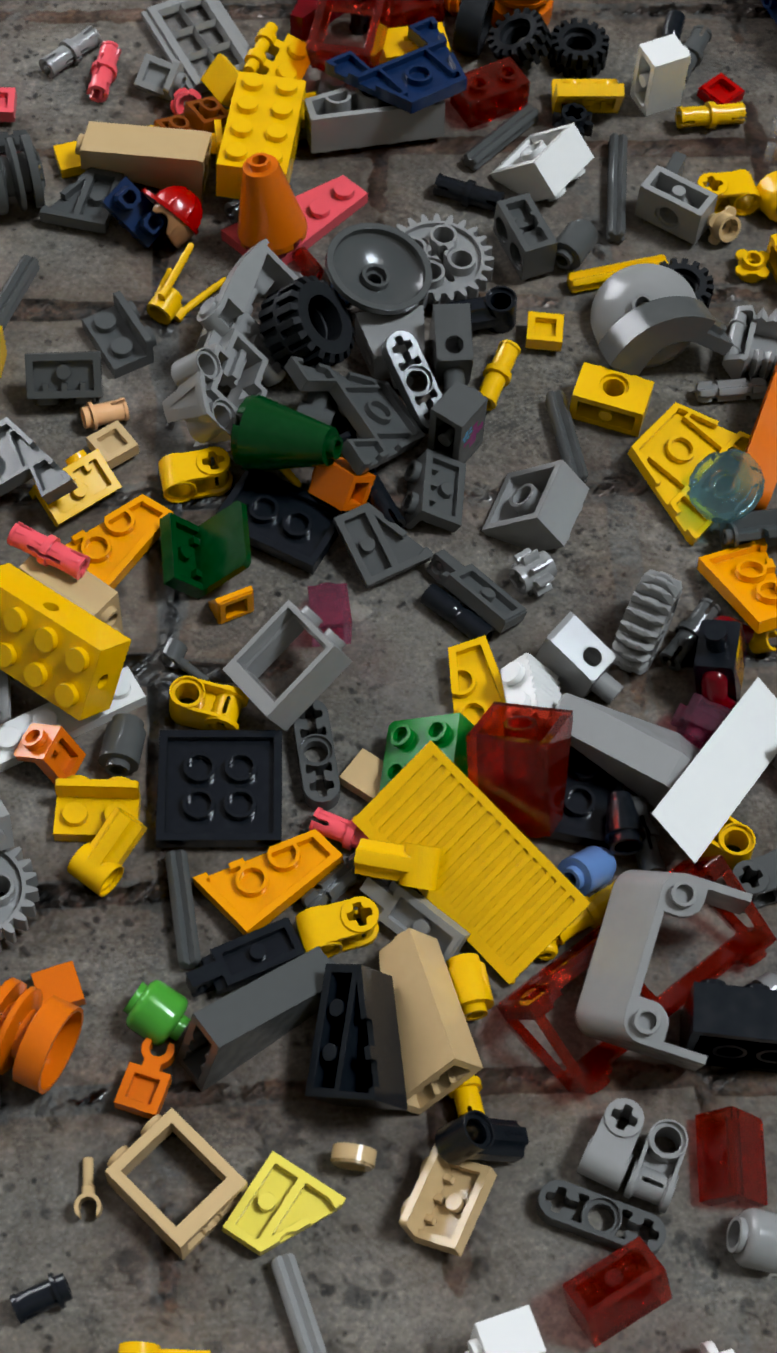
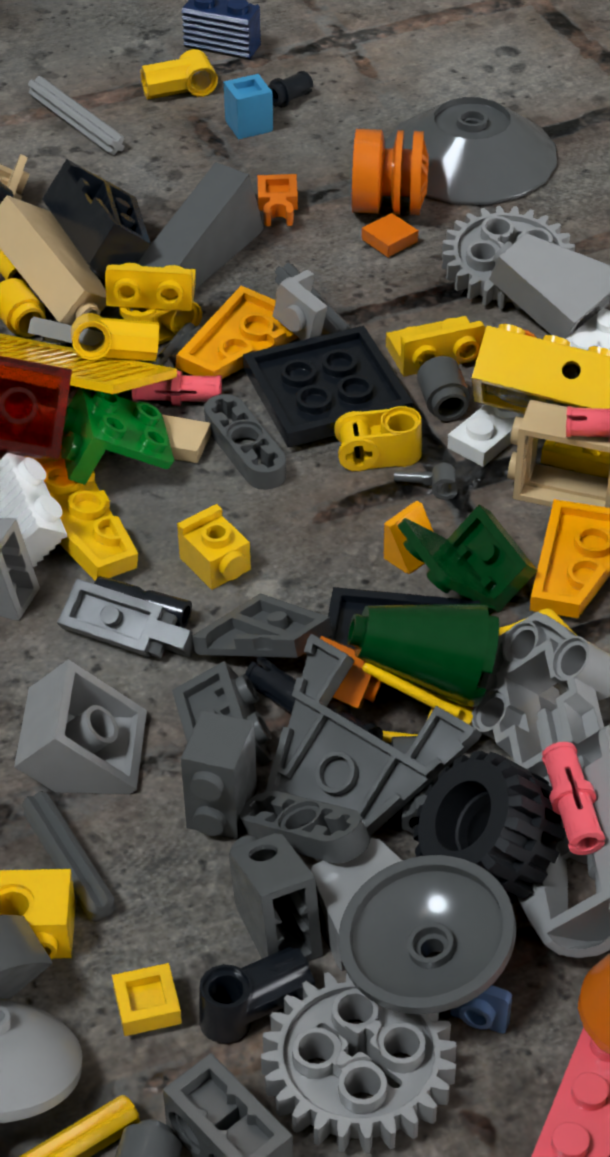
camera: 165 degrees right, 15 degrees down
yellow piece [67,807,148,897] -> none
tan hand [74,1157,103,1220] -> none
tan window [105,1108,248,1260] -> none
bright green head [123,980,191,1046] -> none
black hinge [185,918,306,997] -> none
light grey window [222,600,353,731] -> none
light yellow wing [222,1151,346,1256] -> none
clear red arm [292,247,324,280] -> none
clear pink brick [307,582,352,647] -> none
yellow pin [478,339,521,411] -> none
light grey gear [509,547,557,597] -> none
none -> yellow bracket [105,263,196,311]
none -> yellow brick [177,504,251,590]
none -> dark azure panel [223,74,273,139]
none -> light grey bracket [273,270,328,340]
none -> coral pin [542,742,605,855]

